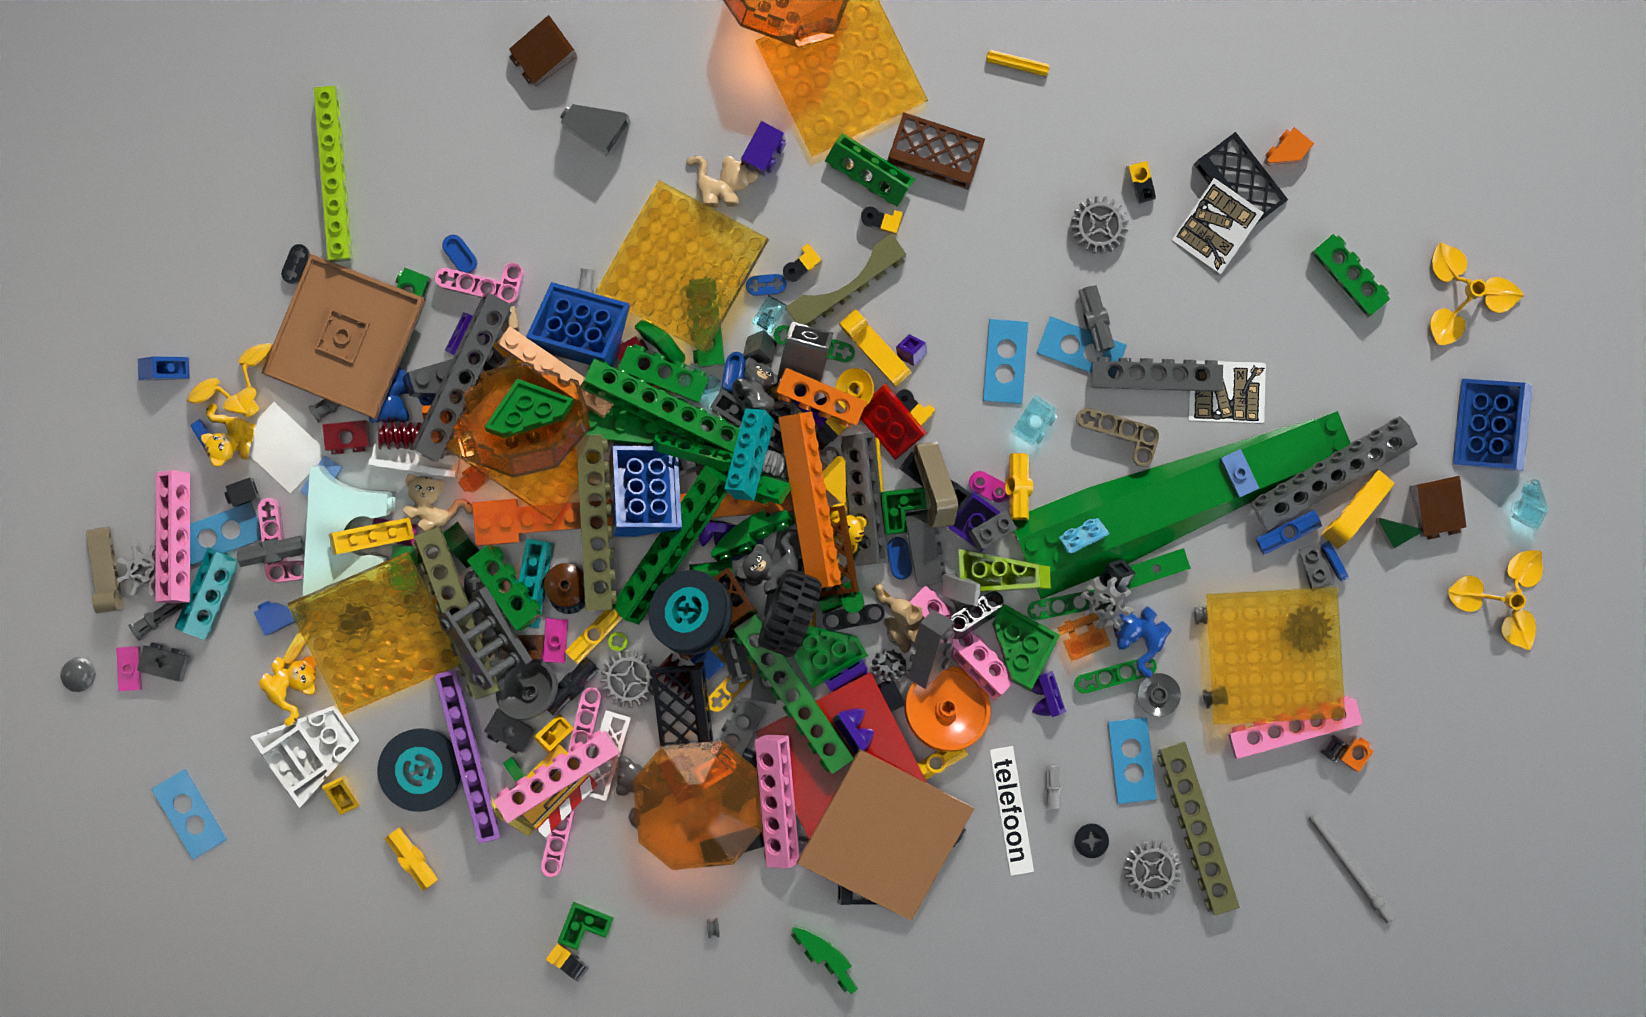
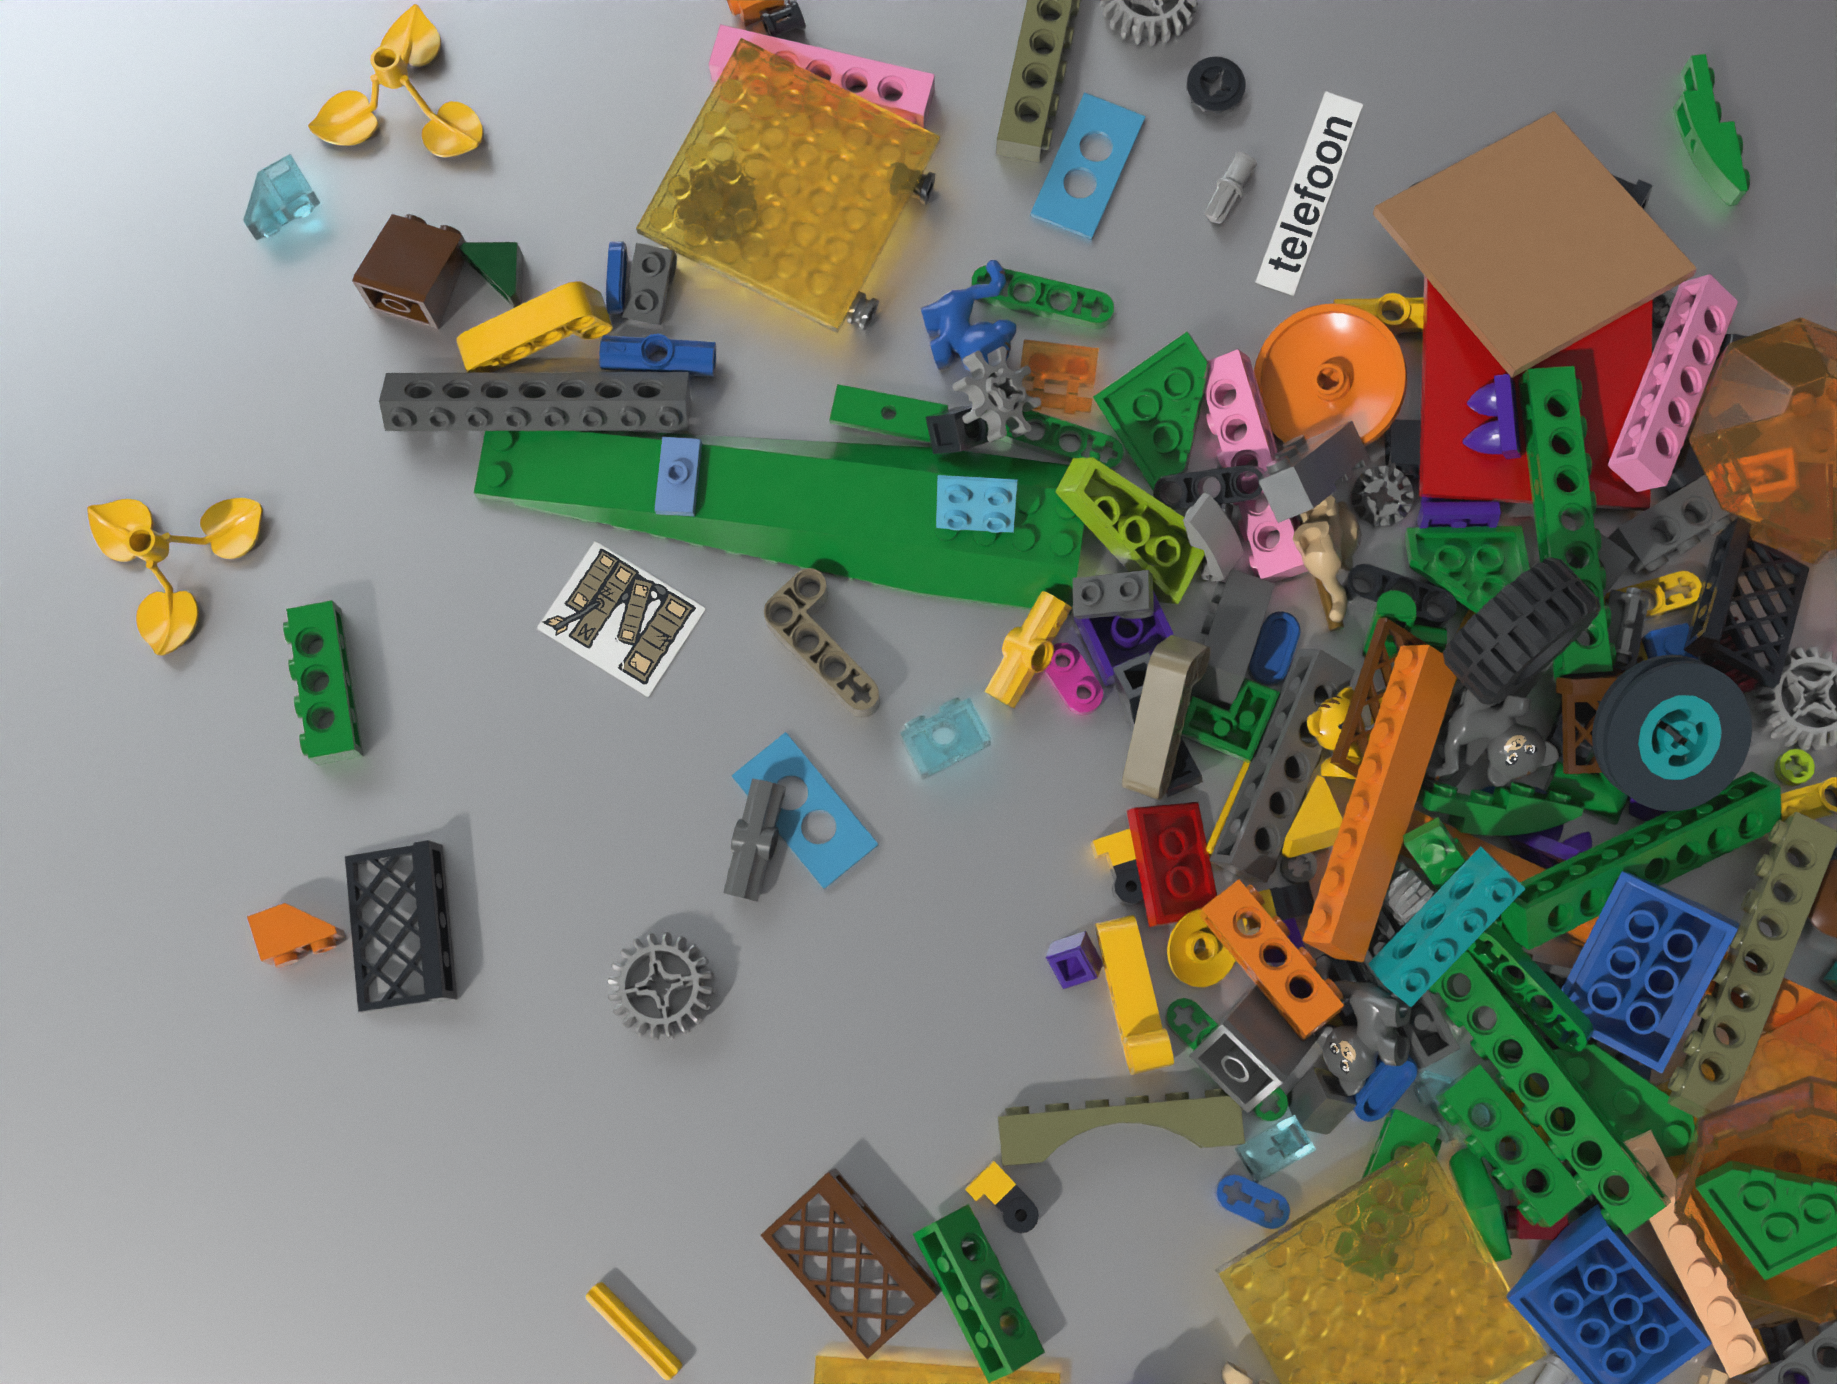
camera: 150 degrees left, 10 degrees down
leg [783,243,822,282] -> none
dark azure piece [983,319,1028,404] -> none
dark purple tile [1031,671,1066,717] -> none
dark grey brick [1091,357,1223,392] -> none
leg [1126,161,1156,204] -> none
dark grey dish [1137,673,1181,717] -> none
sticker [1172,178,1264,274] -> none
blue slope [1453,378,1533,471] -> none

